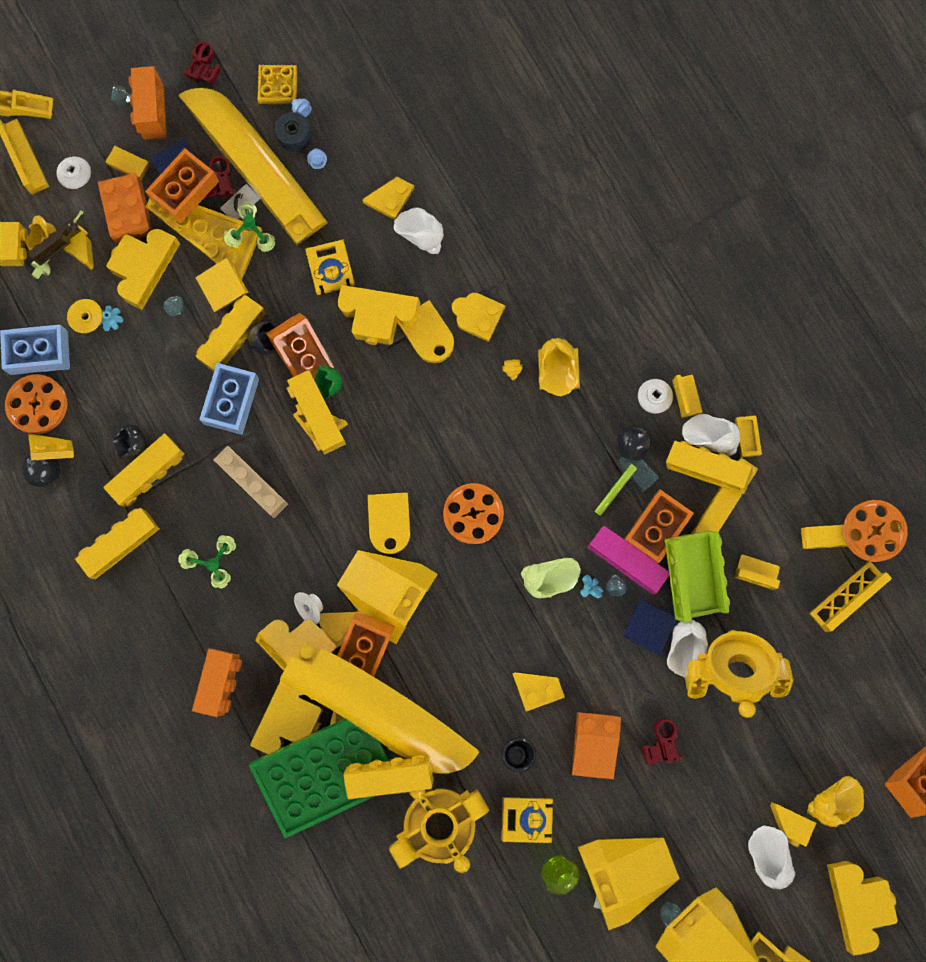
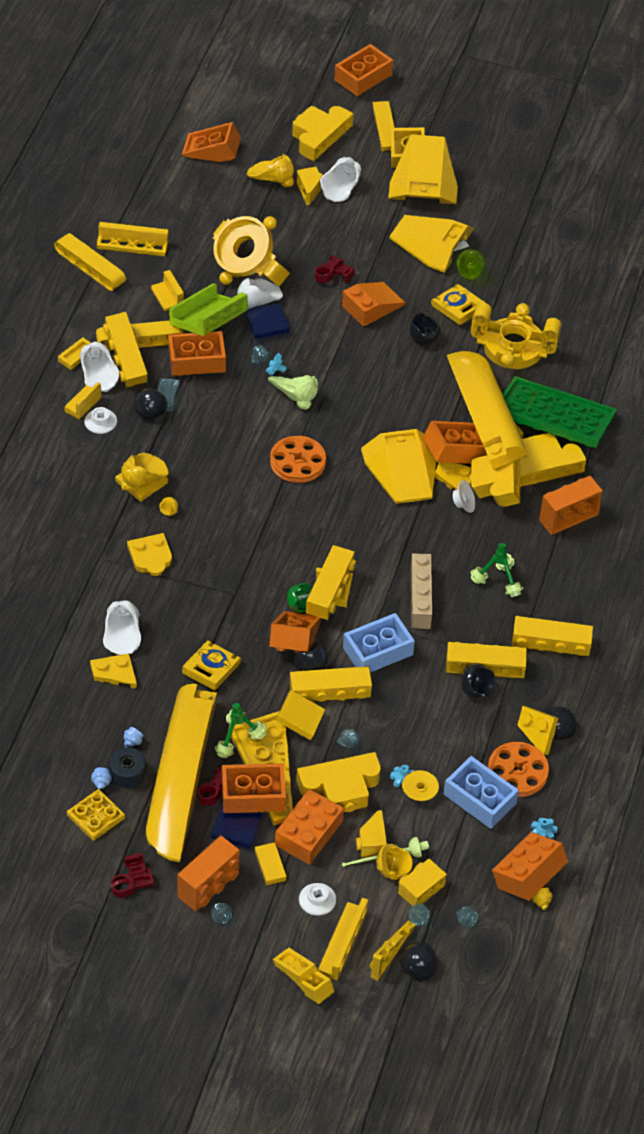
camera: 135 degrees left, 30 degrees down
dark brown hinge [27,220,81,266] -> none
white sticker [220,184,260,219] -> none
yellow brick [338,285,420,345] -> none
yellow brick [343,755,434,799] -> none
yellow tile [368,493,410,554] -> none
yellow tile [397,300,454,363] -> none
yellow wing [513,673,565,711] -> none
dark pink panel [587,526,669,595] -> none
lime bar [594,464,637,516] -> none
clear light blue plate [660,903,681,926] -> none
orange wedge [843,500,908,562] -> none

